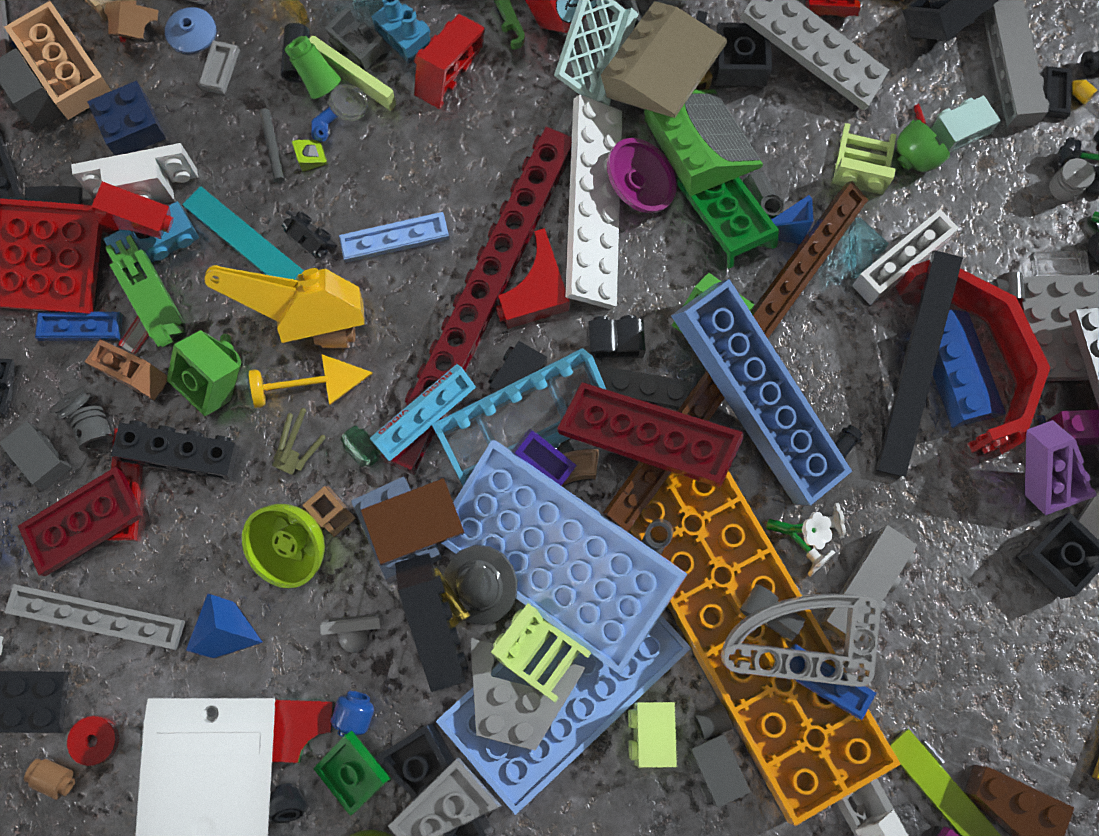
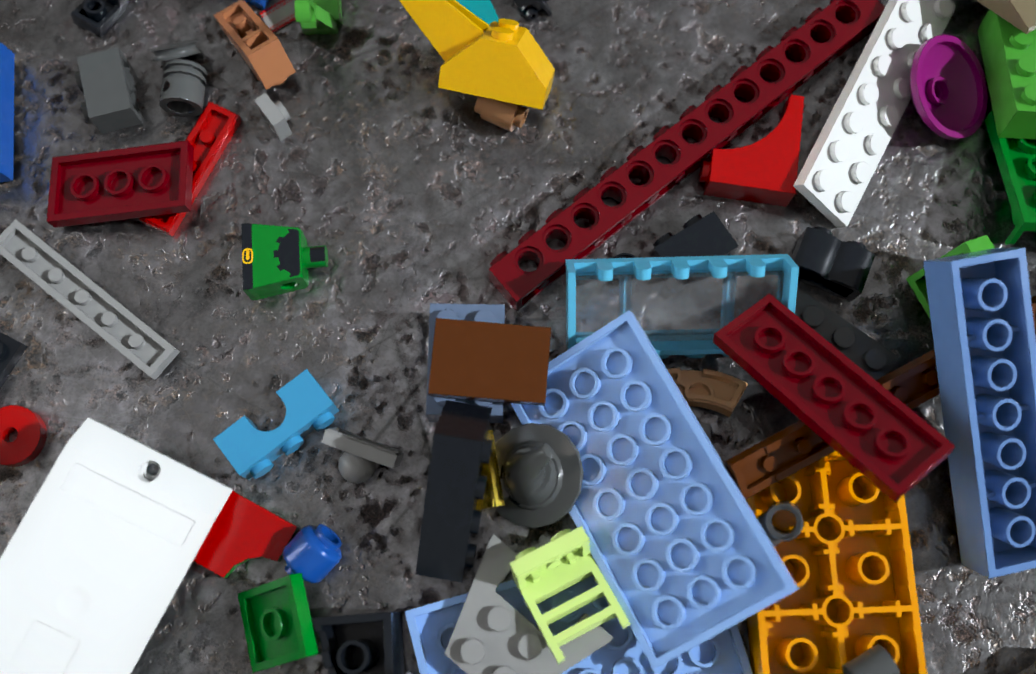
camera: 25 degrees right, 0 degrees up
black brick [111,420,239,481] -> none
bright green piece [167,330,241,416] -> none
blue slope [186,594,263,658] -> none
lime piece [242,504,325,588] -> none
yellow piece [249,354,372,409] -> none
black cone [269,783,308,823] -> none
olive plant [272,408,326,475] -> none
medium nougat brick [301,486,356,537] -> none
light blue tile [339,212,449,263] -> none
clear green brick [340,425,381,467] -> none
medium azure plate [370,364,476,462] -> none
dark purple piece [512,429,577,486] -> none
white plant [766,503,846,577] -> none
none -> dark azure arch [213,369,340,480]
none -> green torso [241,223,328,300]
none -> light grey plate [254,92,292,141]

